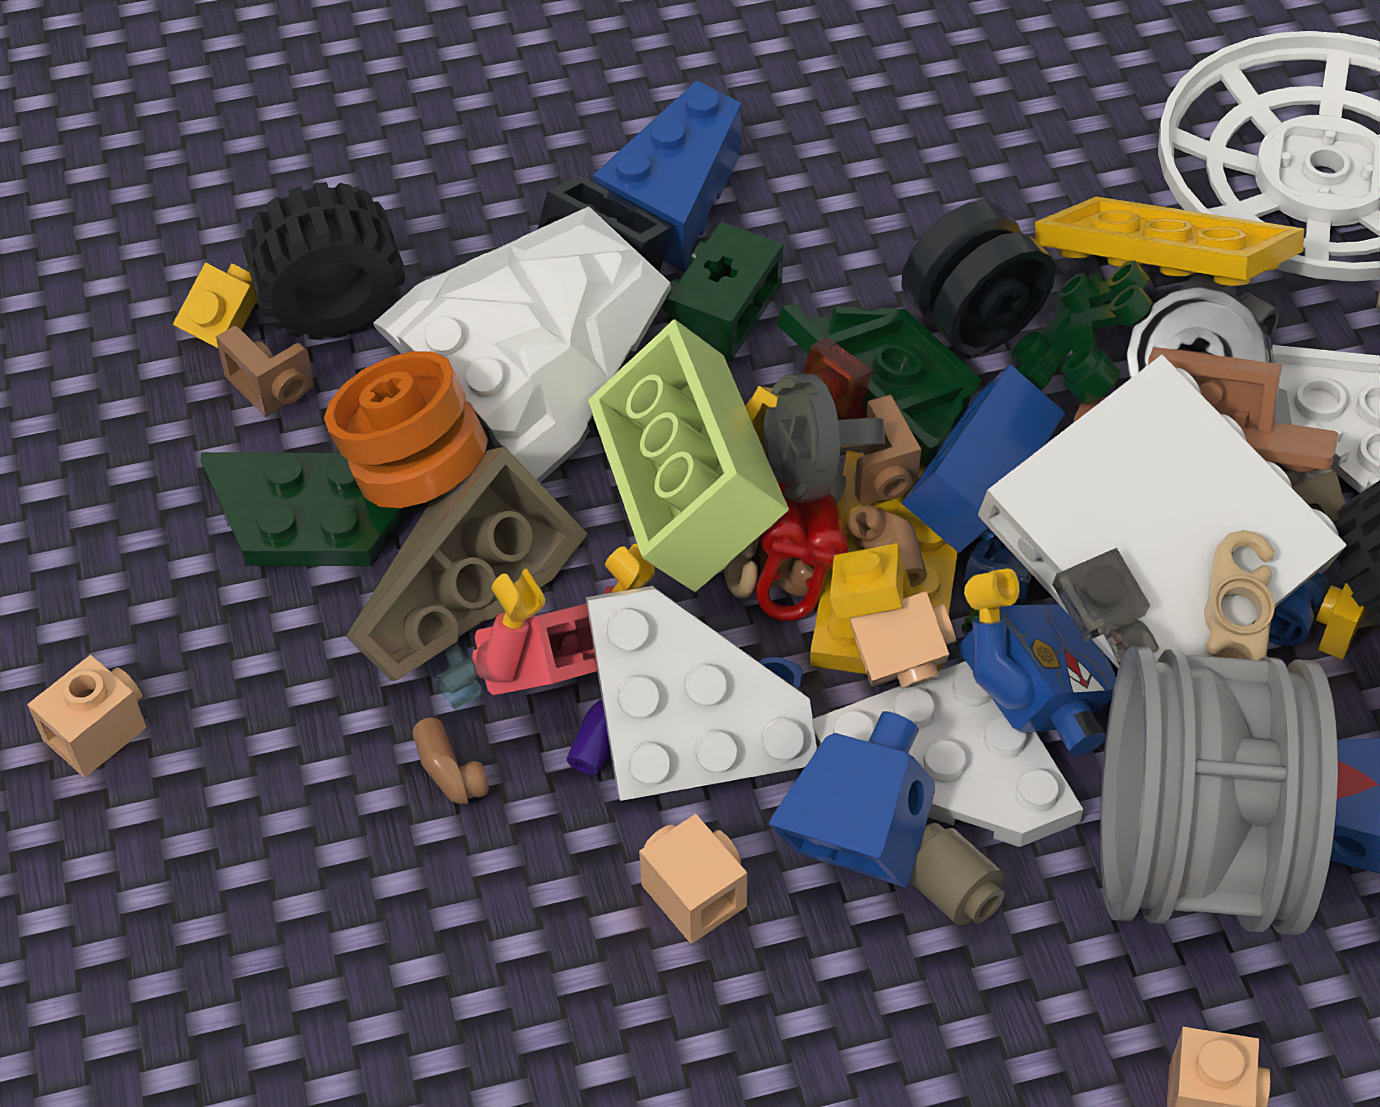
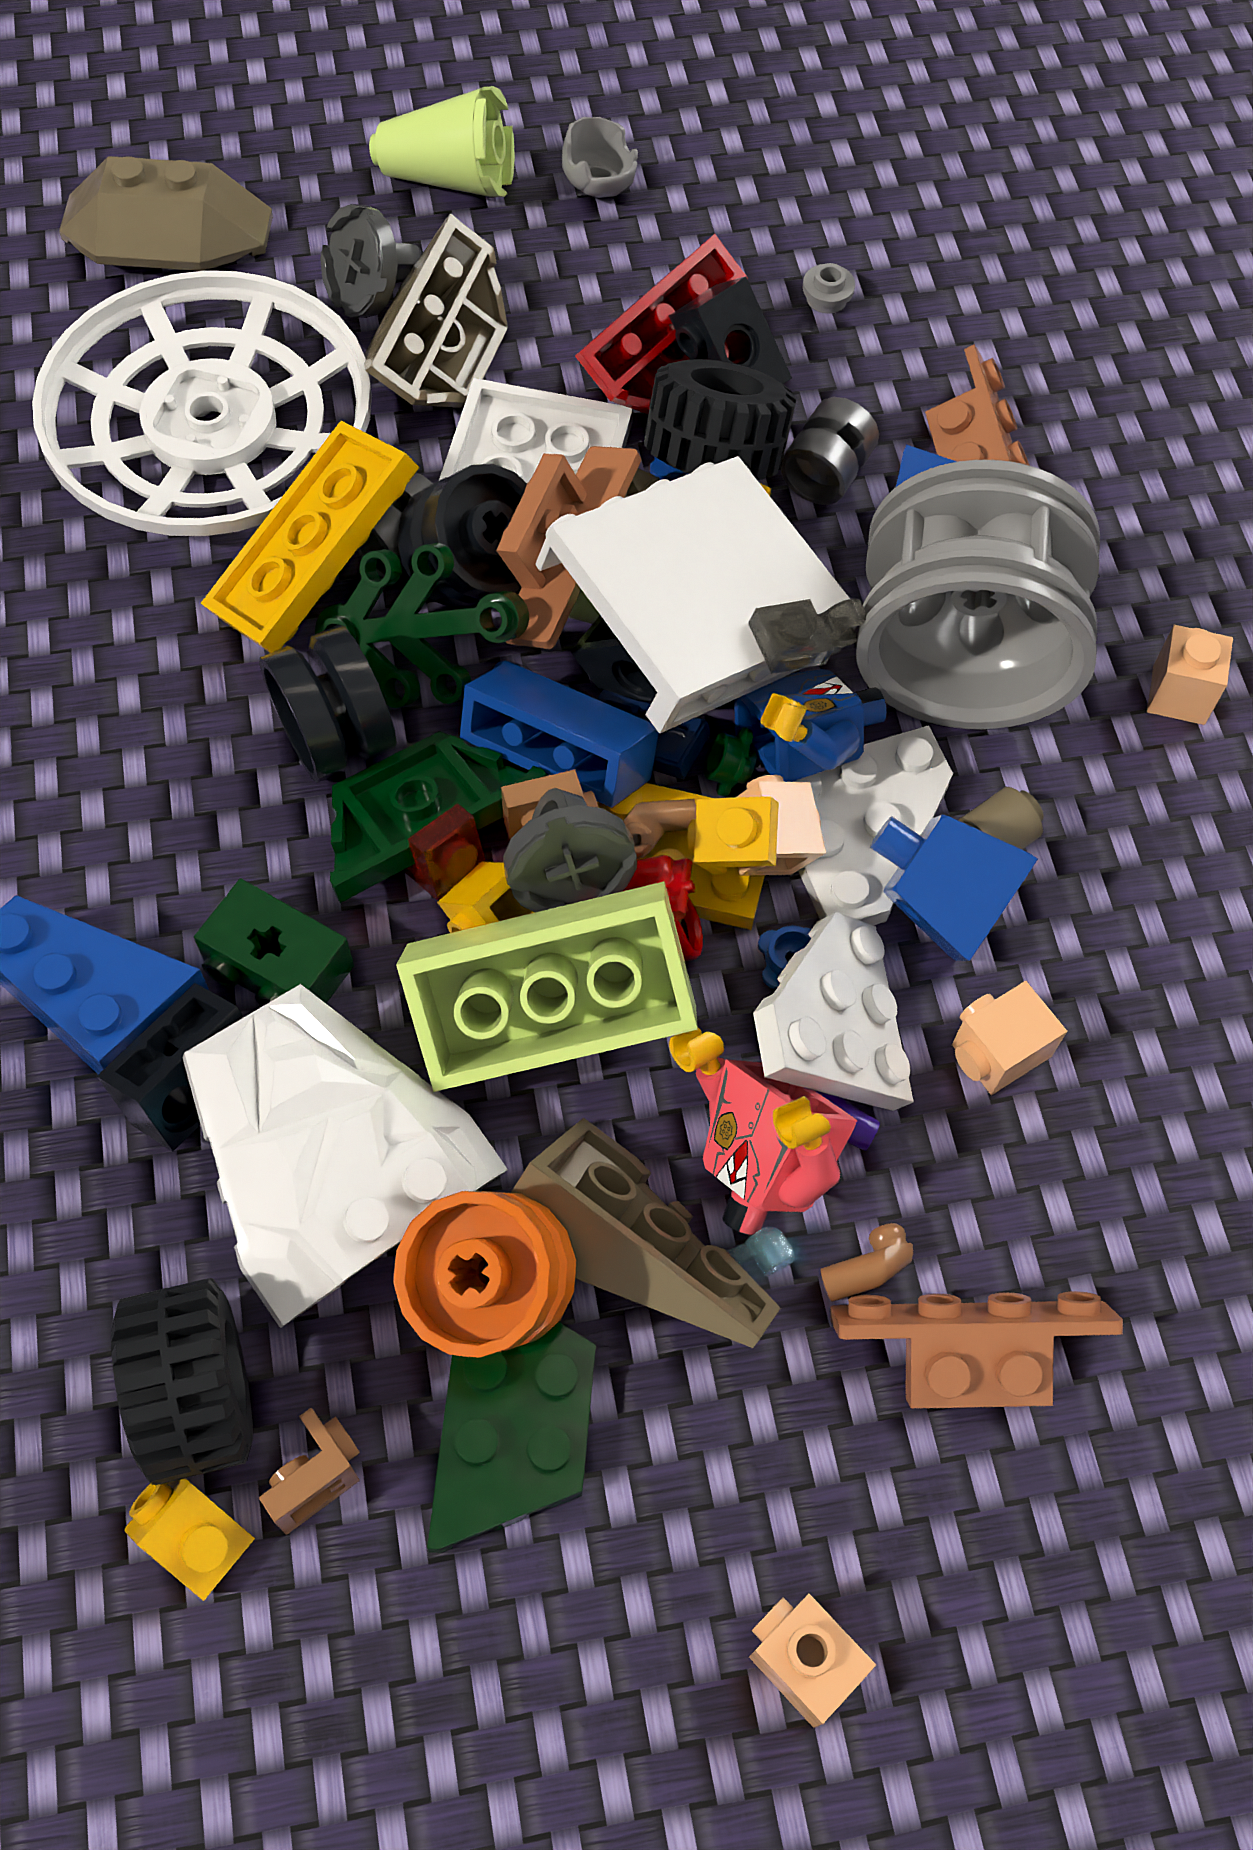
camera: 90 degrees left, 10 degrees up
tan piece [1204,530,1275,660] -> none
none -> nougat bracket [830,1291,1123,1408]

